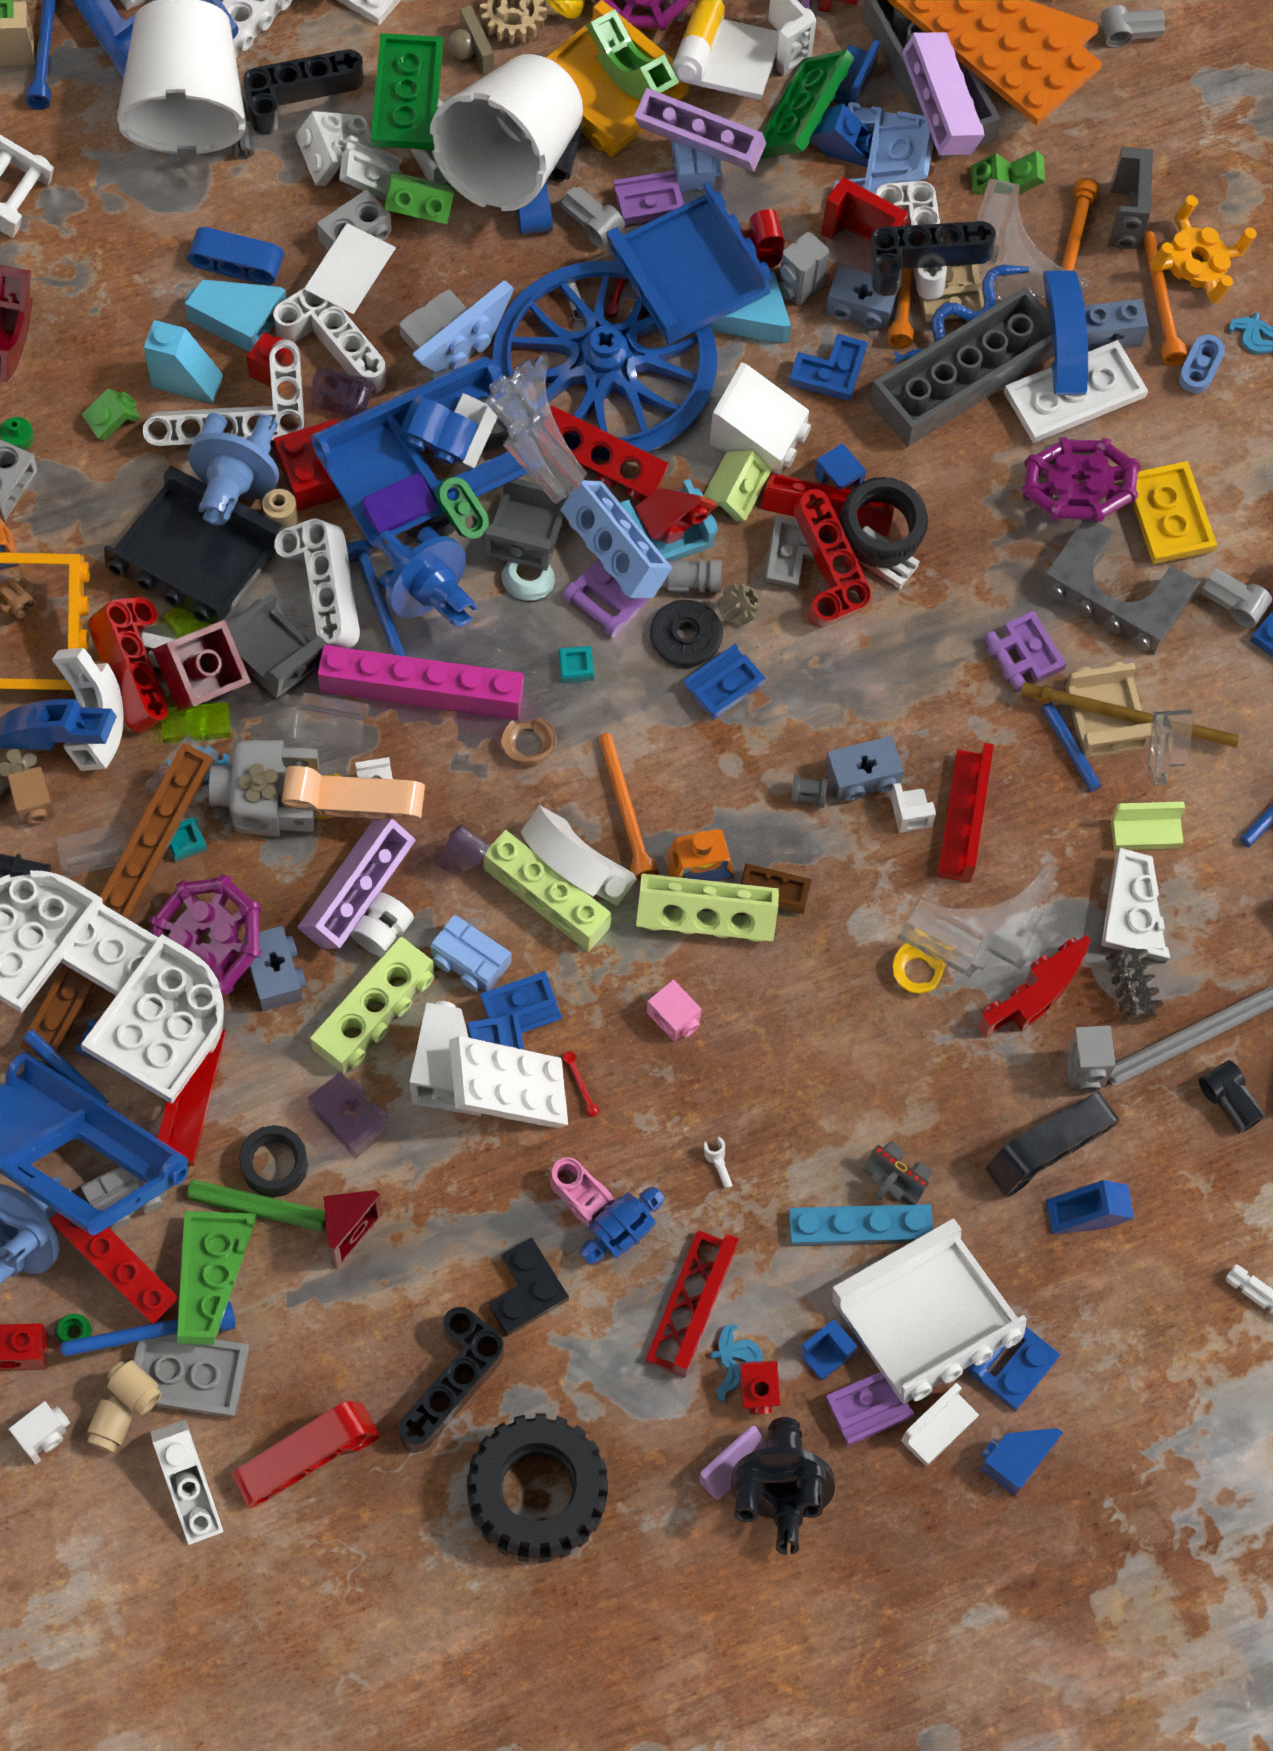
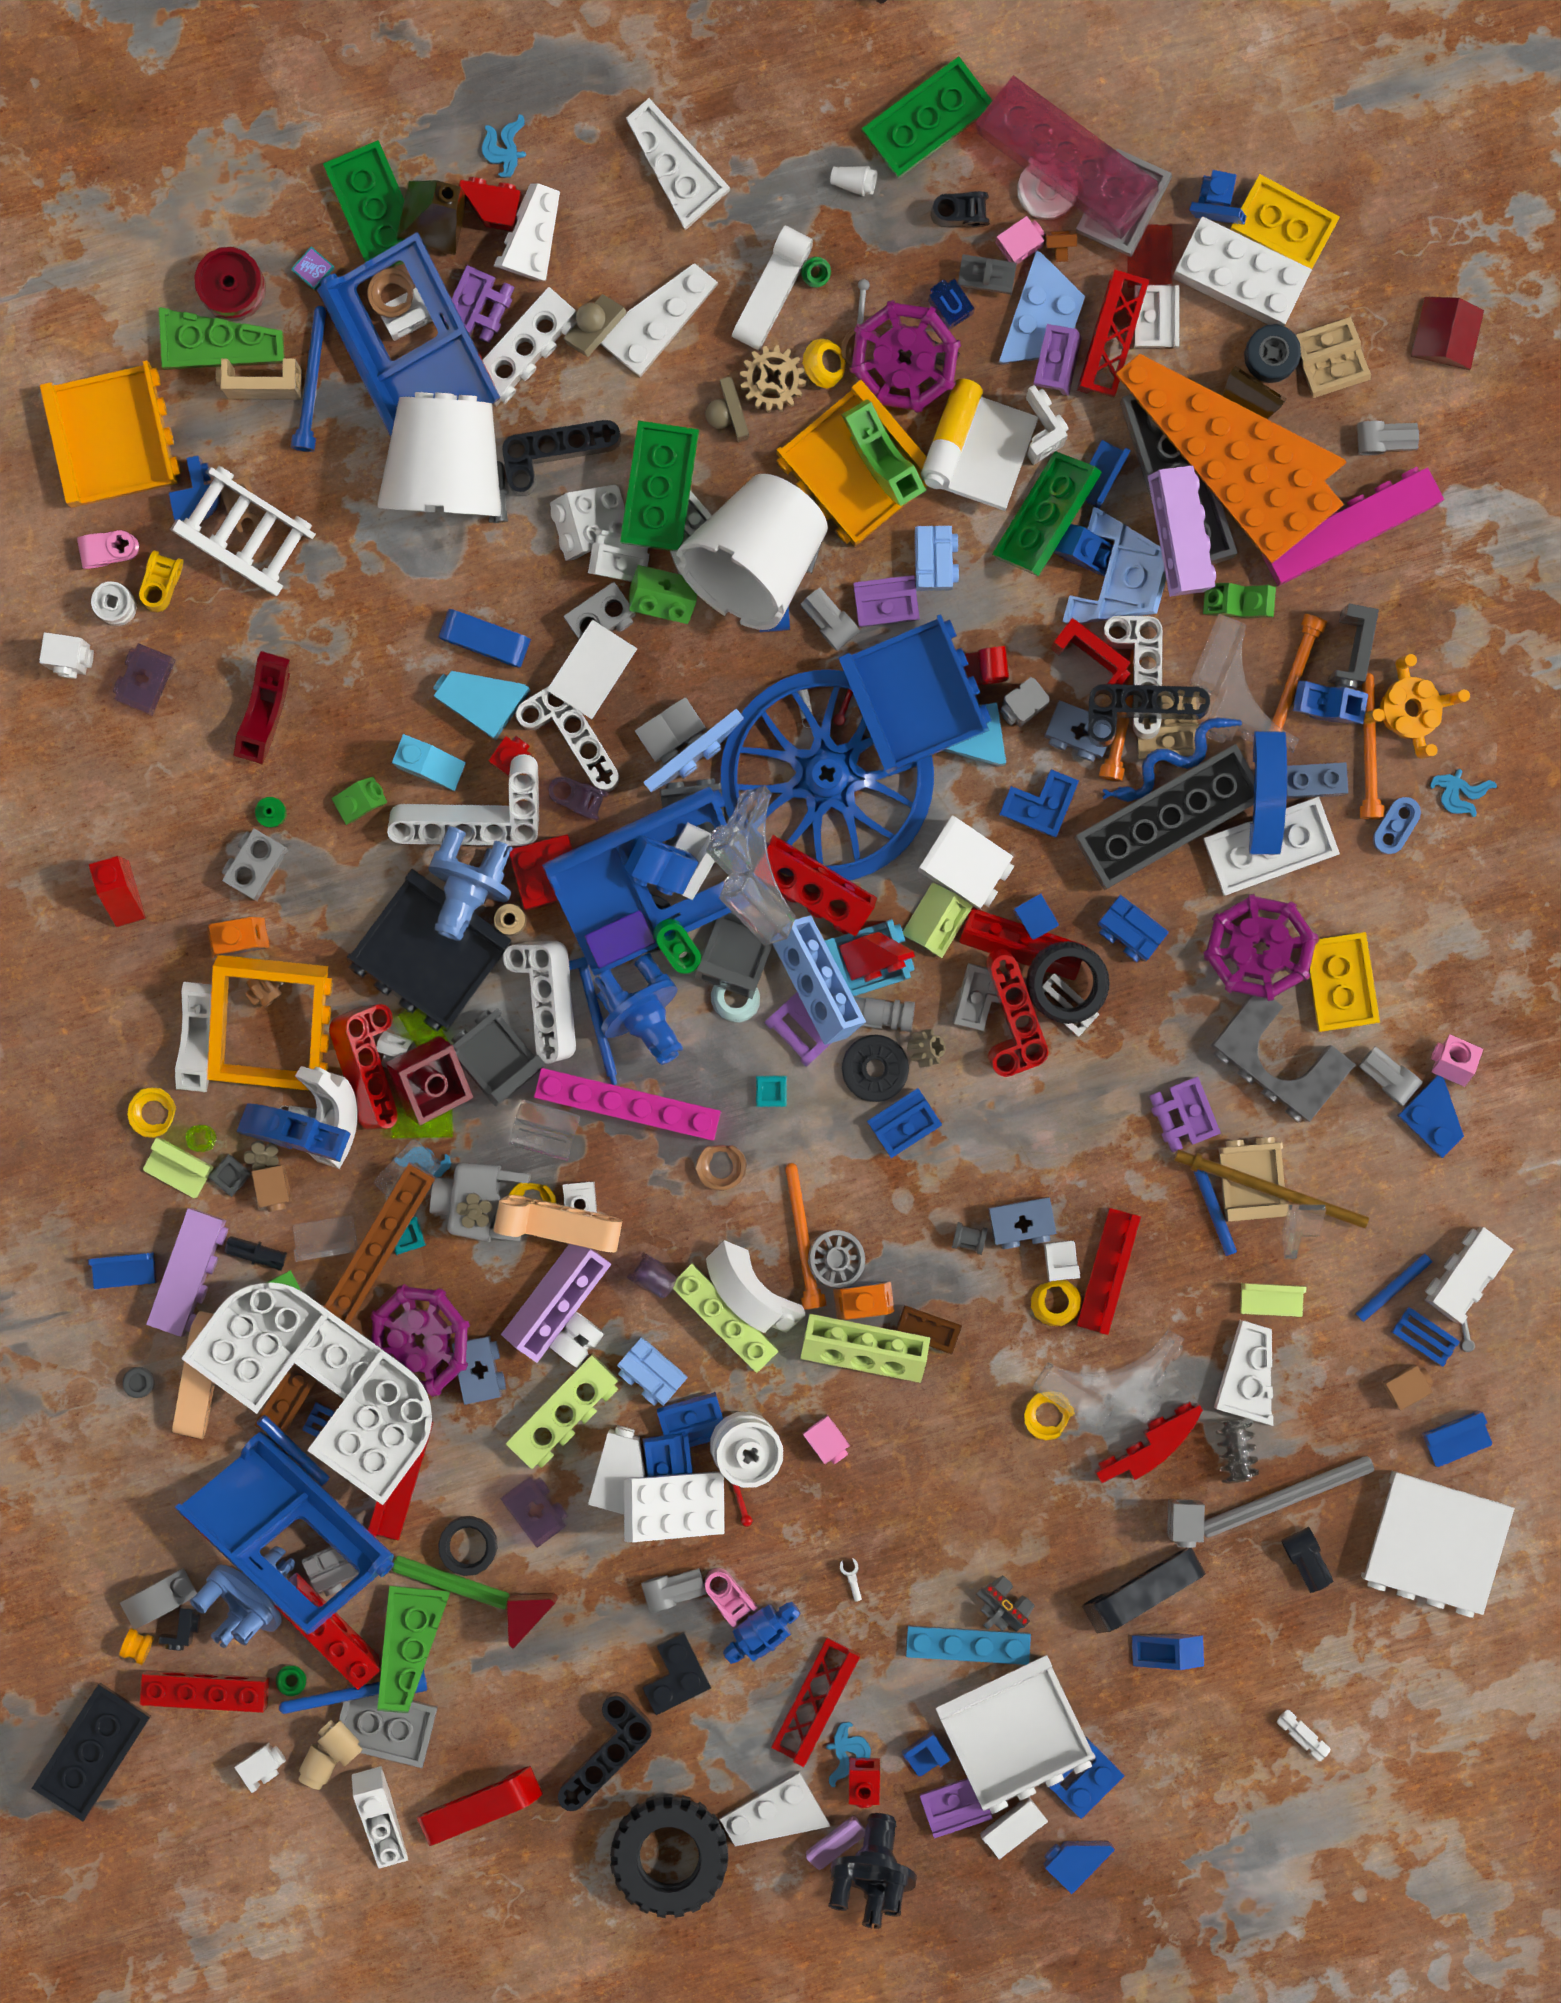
camera: 10 degrees right, 20 degrees up
lavender brick [634,88,766,172] -> none
none -> light grey piece [641,1568,707,1613]
none -> white wheel [710,1412,783,1488]
none -> white wing [720,1771,831,1846]
none -> light grey wheel [808,1230,865,1288]
none -> yellow piece [1031,1280,1081,1326]
none -> blue brick [1097,894,1169,962]
none -> dark pink brick [1261,467,1445,587]
none -> blue brick [1293,681,1368,724]

